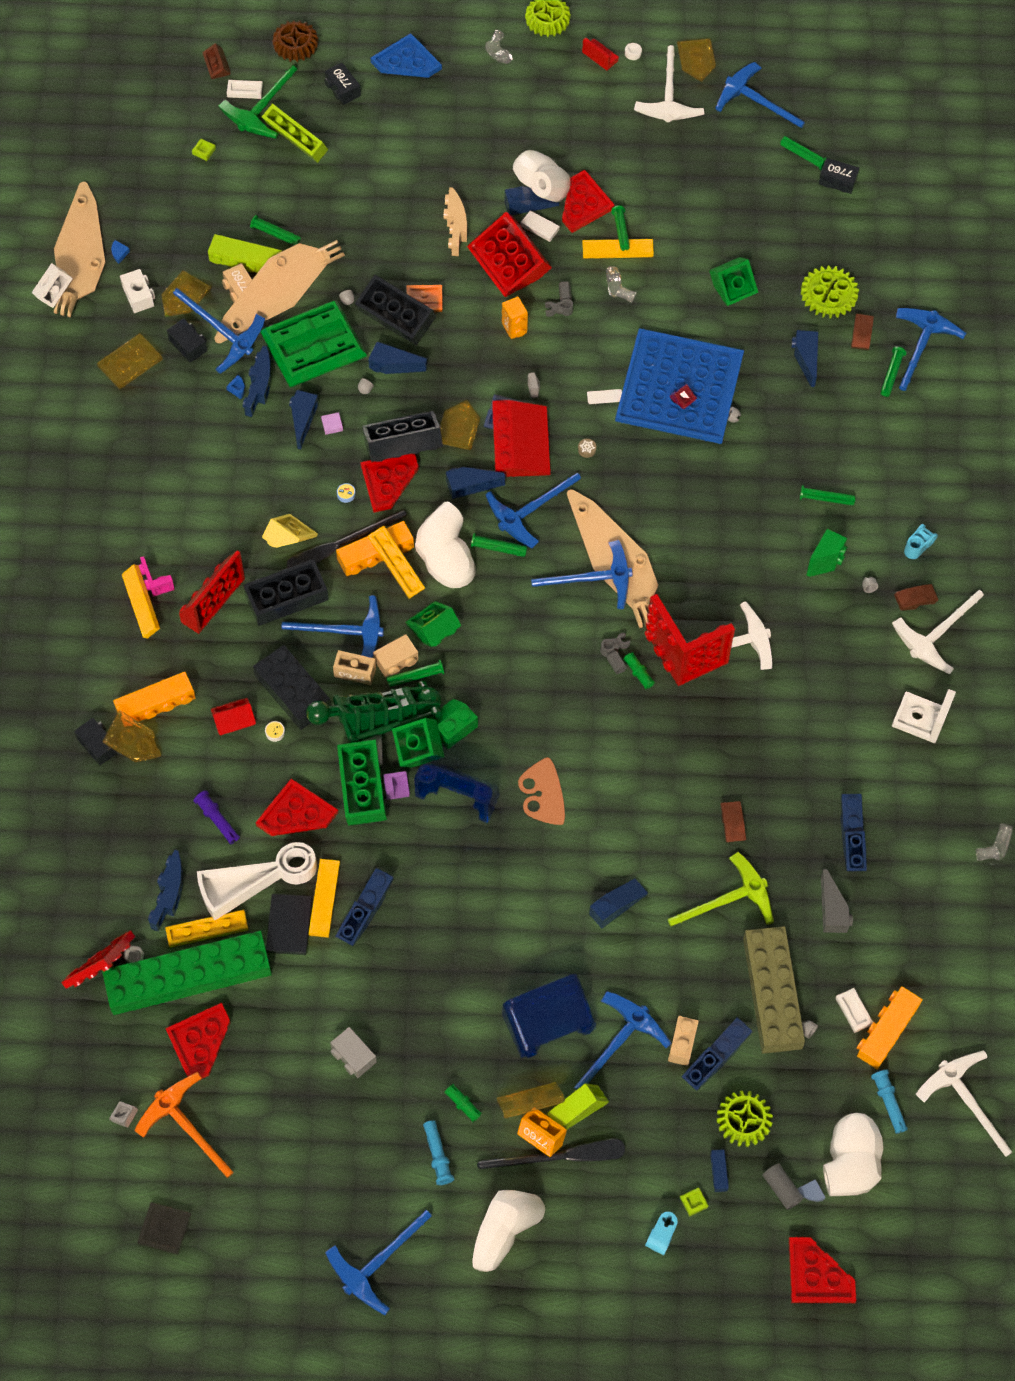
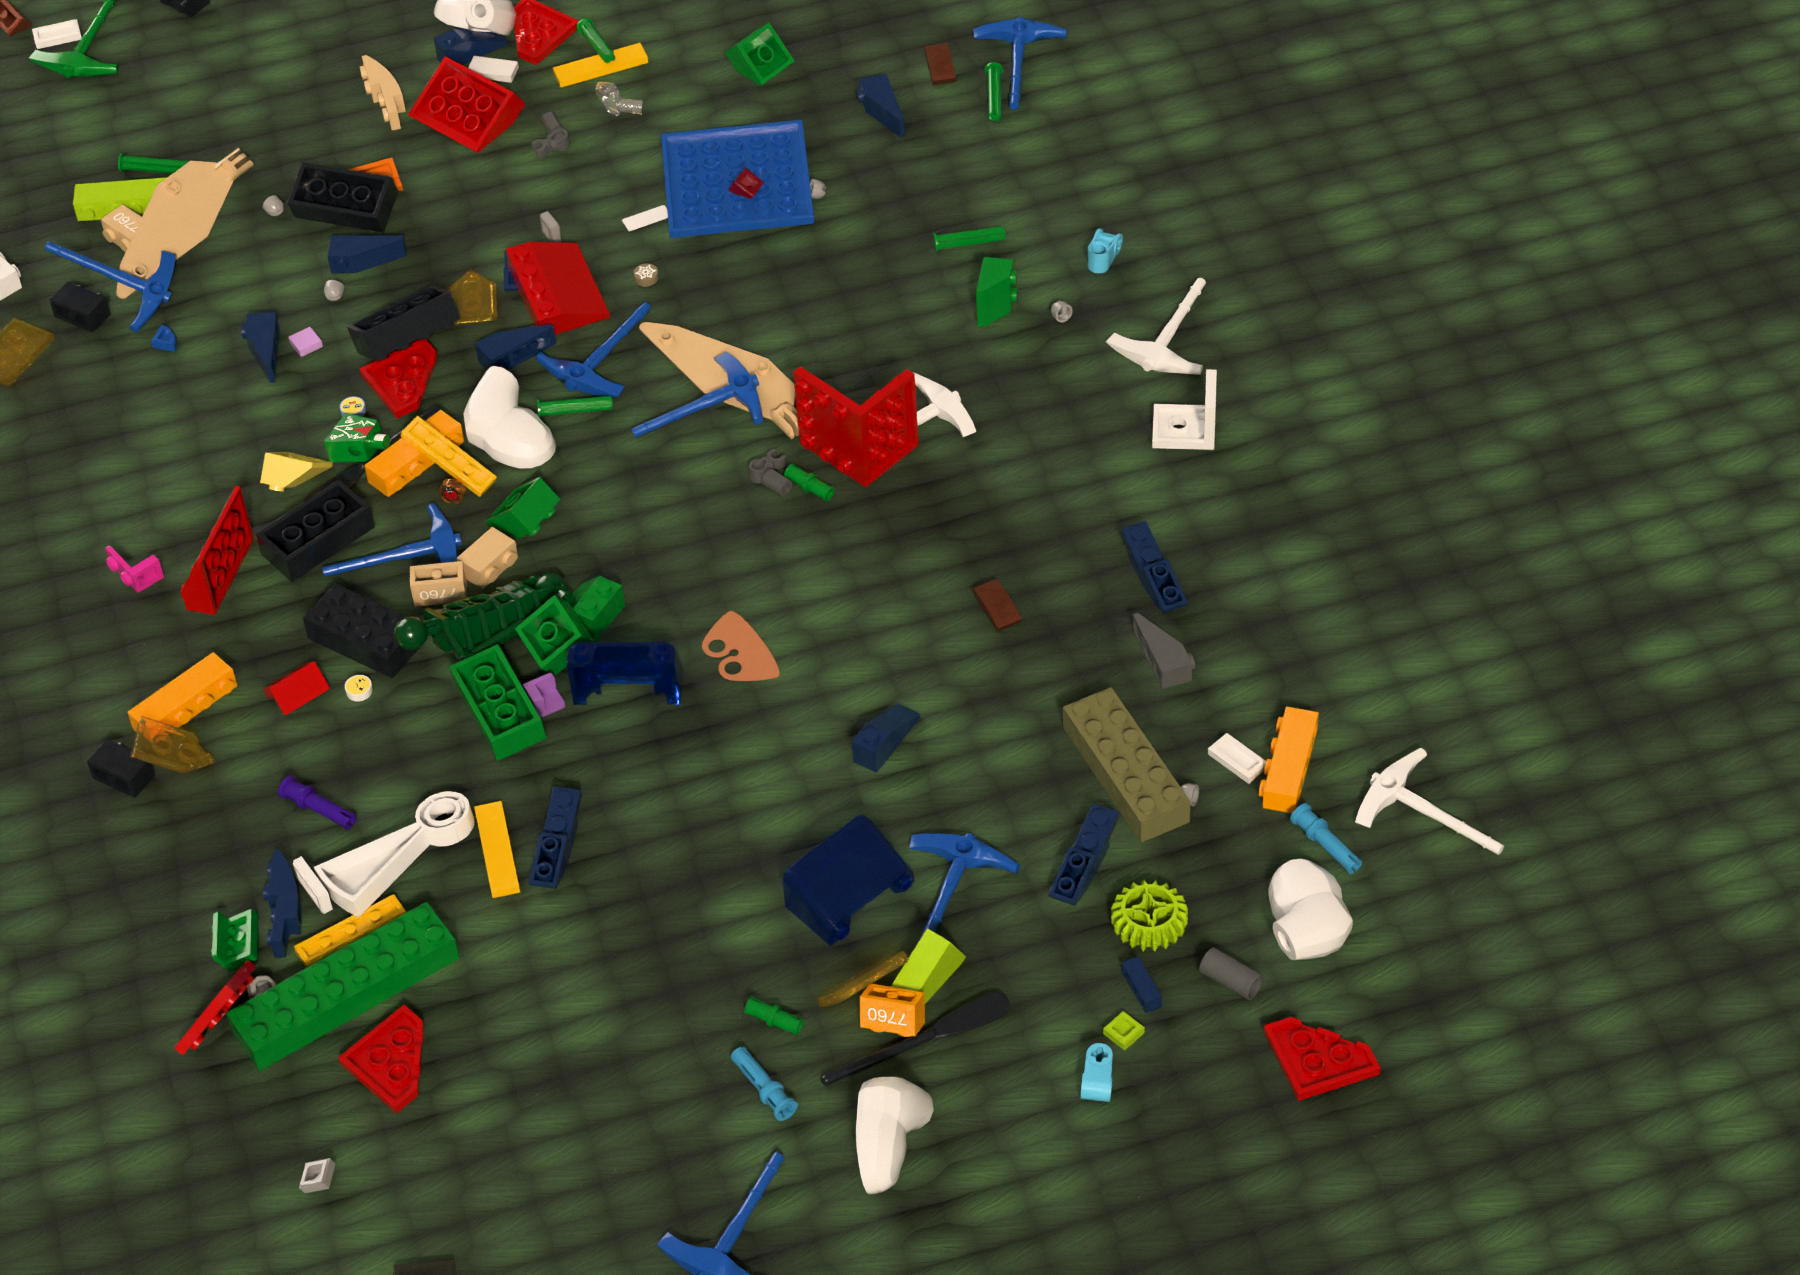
camera: 15 degrees left, 15 degrees down
yellow tile [122,564,160,638] -> none
orange piece [135,1072,234,1178] -> none
clear yellow tile [161,271,211,317] -> none
lime tile [192,139,216,161] -> none
dark blue slope [242,346,271,417] -> none
red plate [255,779,338,836] -> none
green piece [260,301,367,388] -> none
lime brick [262,104,328,163] -> none
black tile [266,894,312,955] -> none
light grey brick [330,1027,377,1078] -> none
green axle [387,660,444,687] -> none
light orange brick [502,297,528,339] -> none
lime piece [668,852,774,926] -> none
tan brick [668,1016,698,1066] -> none
sand blue tile [797,1180,825,1202] -> none
lime gear [801,265,859,318] -> none
copper slope [894,584,938,611] -> none
clear arm [975,823,1013,861] -> none
none -> green bracket [211,909,258,971]
none -> white tile [293,856,333,914]
none -> green torso [324,413,390,462]
none -> clear orange tile [438,479,466,504]

